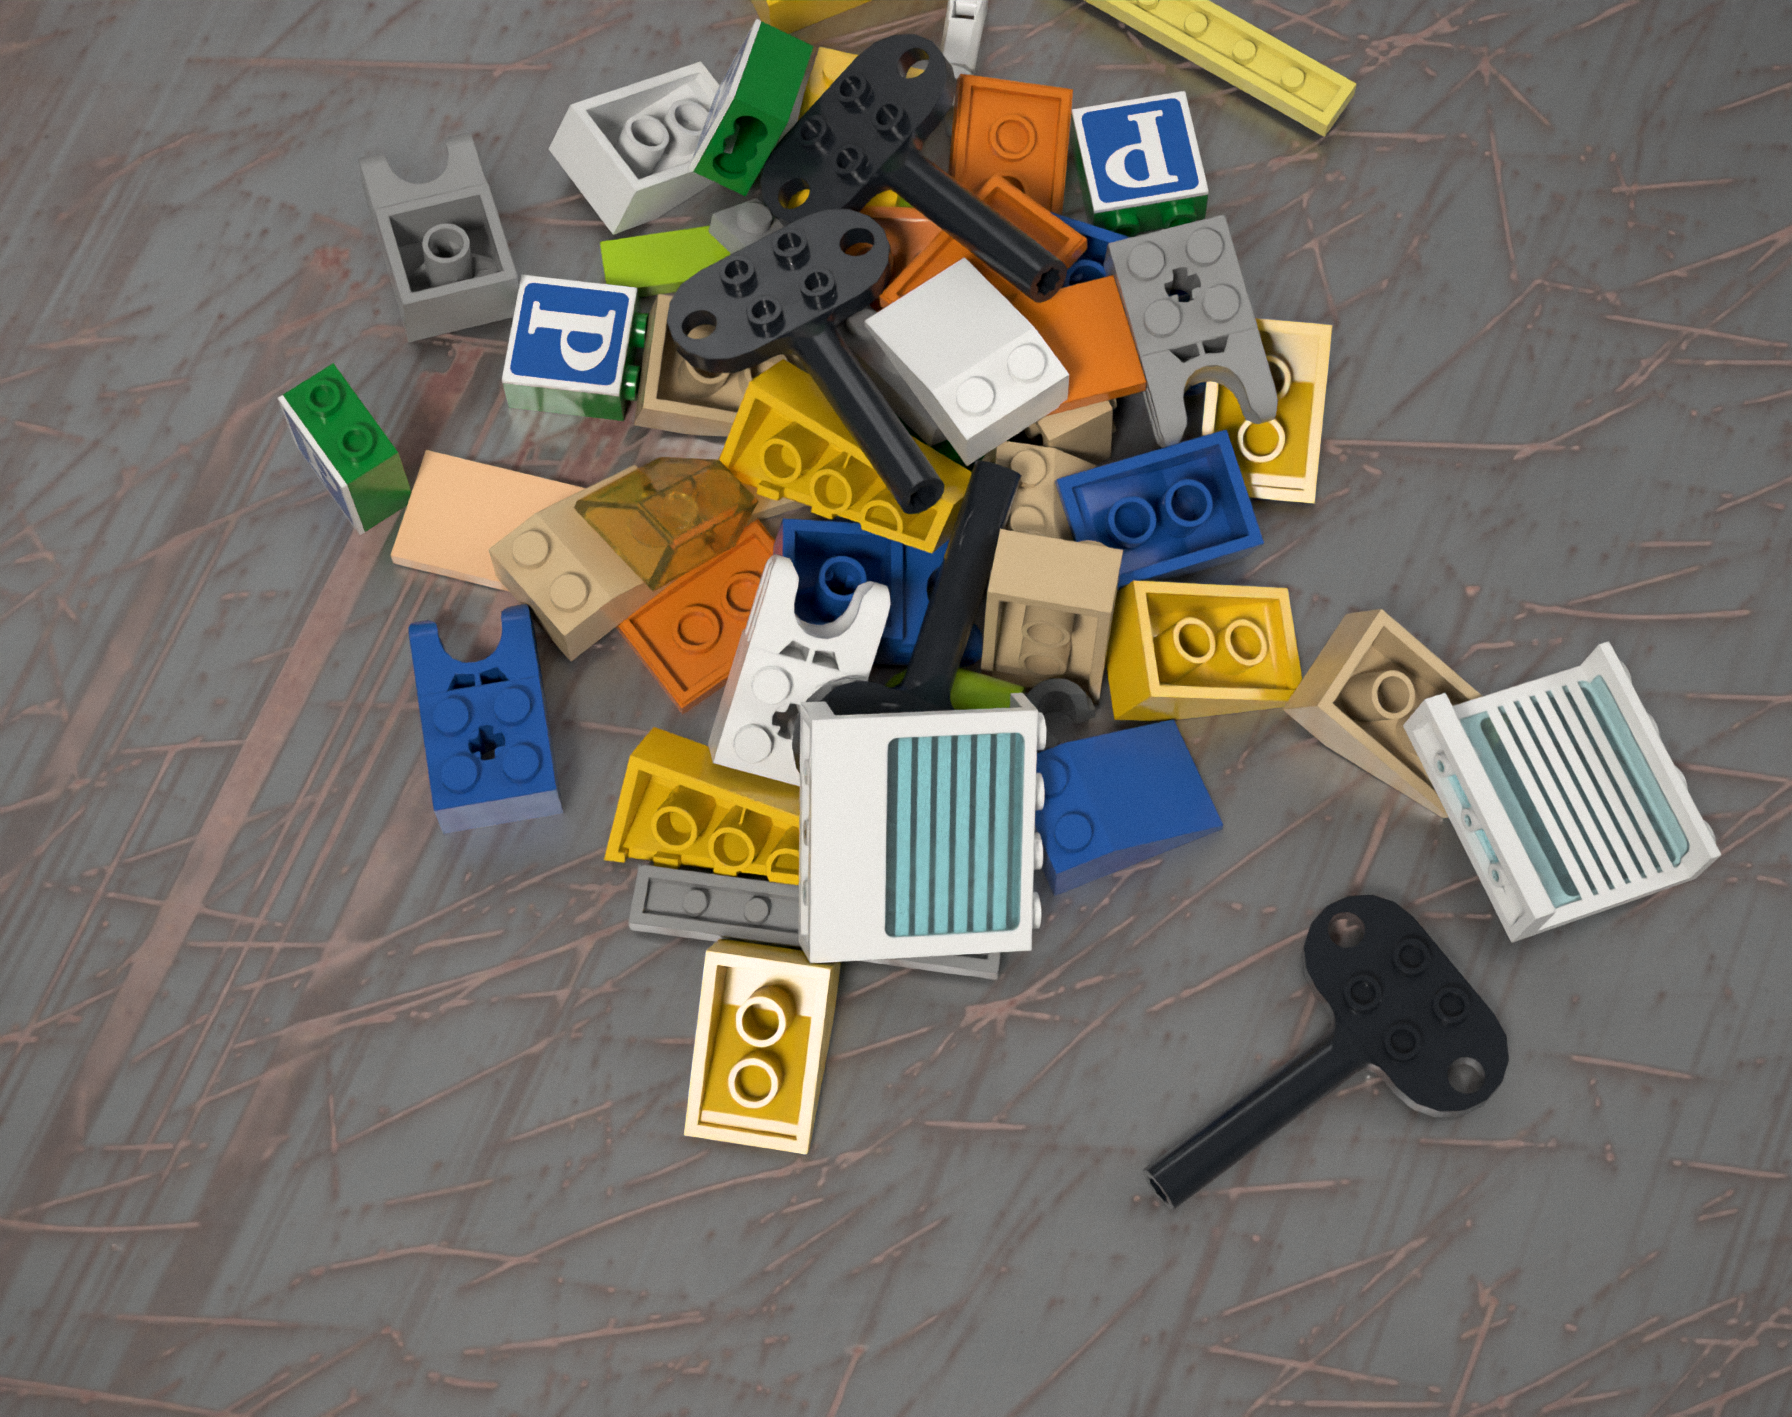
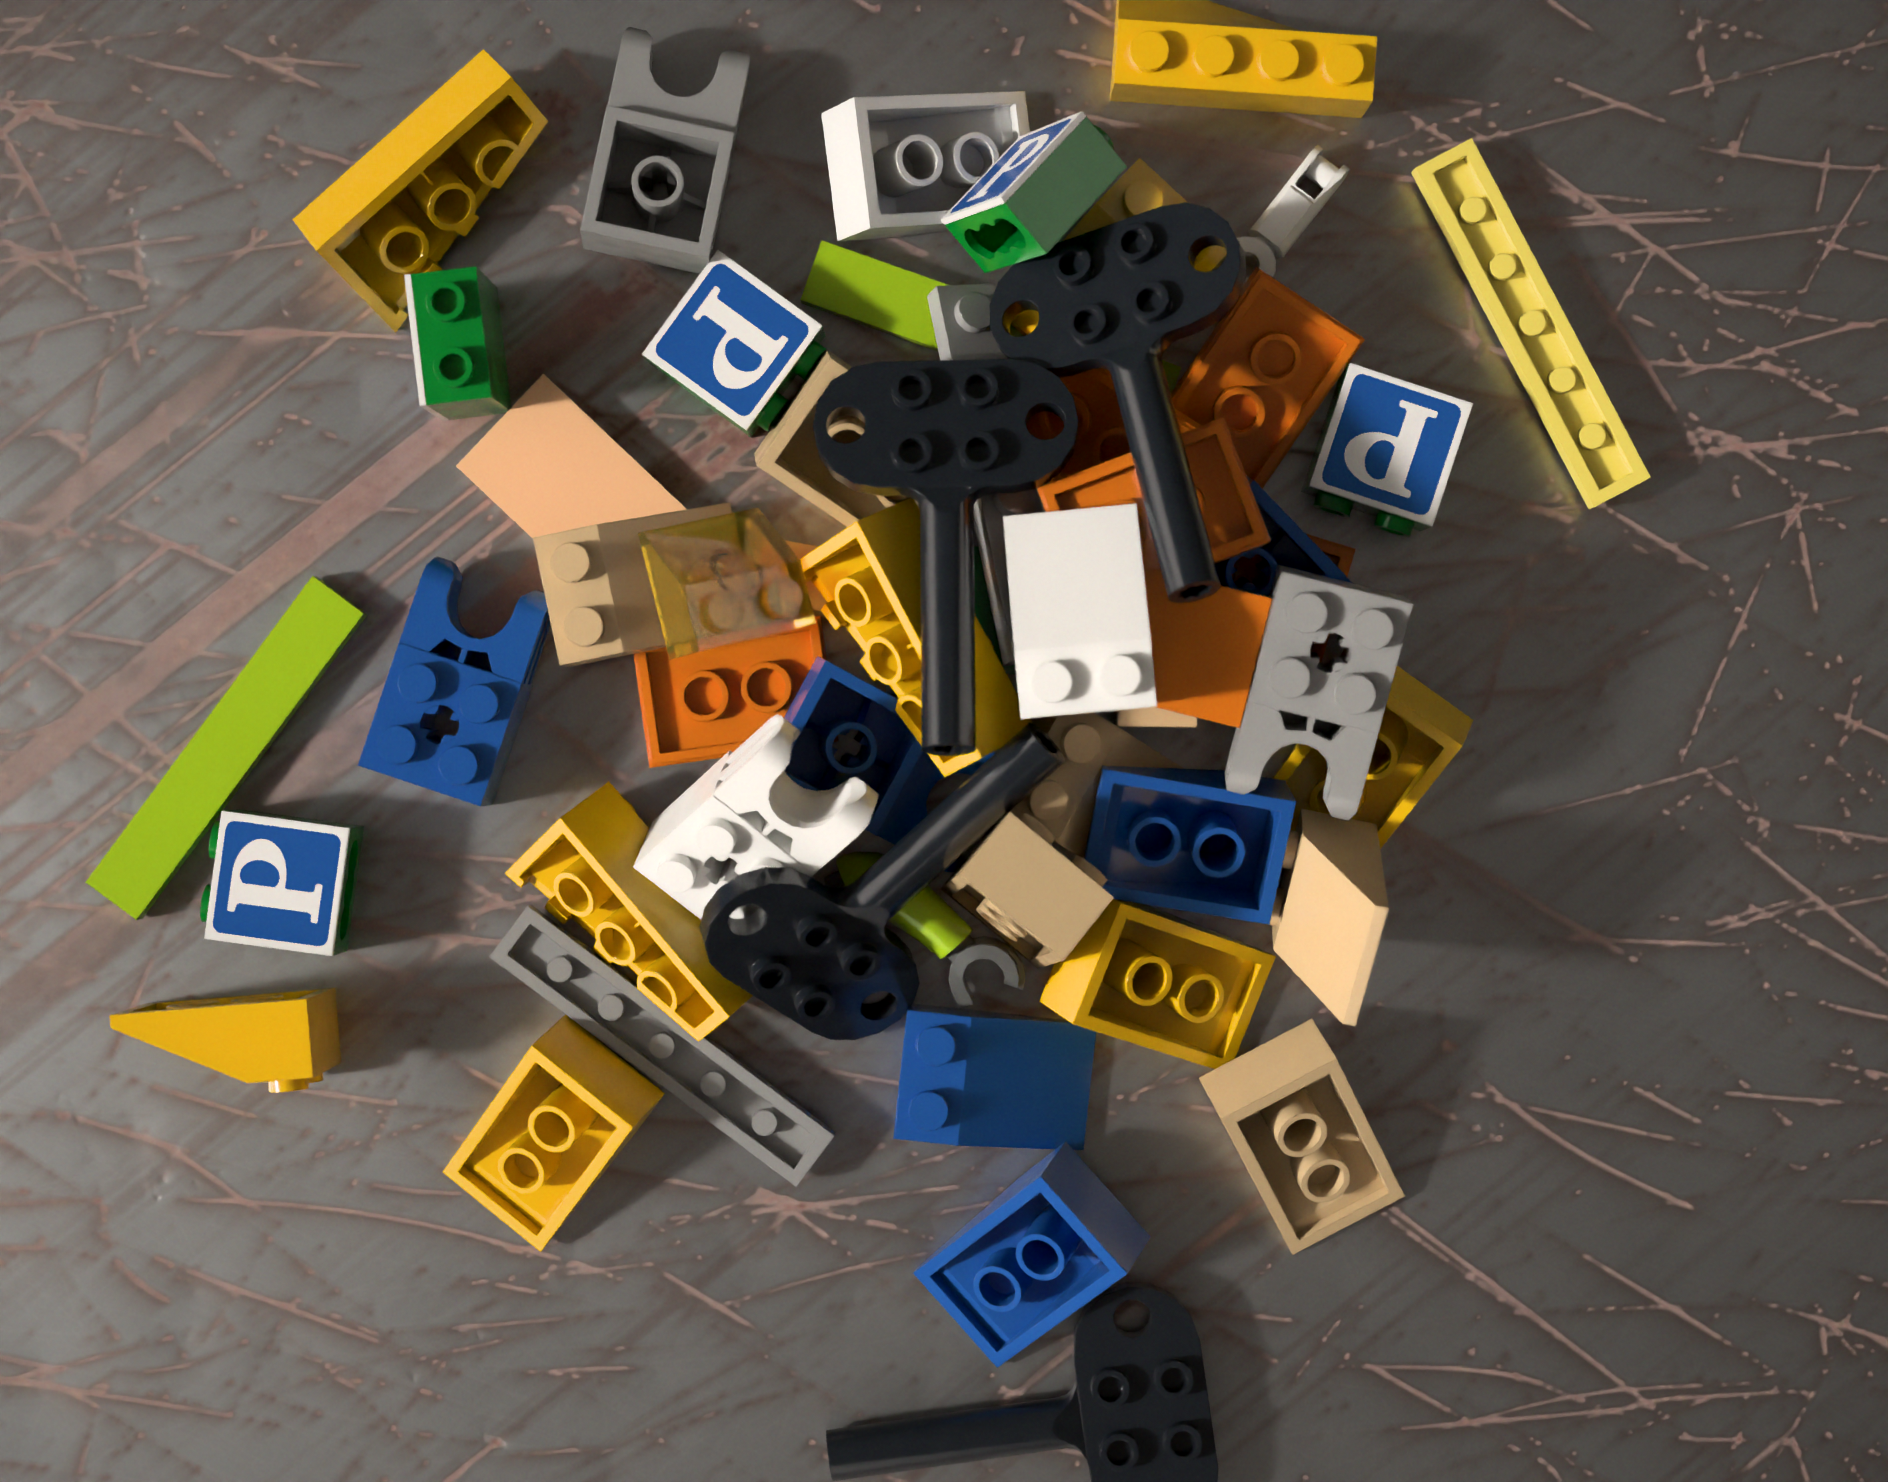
camera: 25 degrees right, 20 degrees up
panel [798,693,1046,963] -> none
panel [1403,641,1721,943] -> none
none -> lime tile [86,576,368,920]
none -> yellow slope [109,988,341,1093]
none -> piece [200,809,364,956]
none -> yellow wedge [292,49,548,333]
none -> blue slope [913,1142,1151,1368]
none -> tan slope [1270,809,1389,1026]

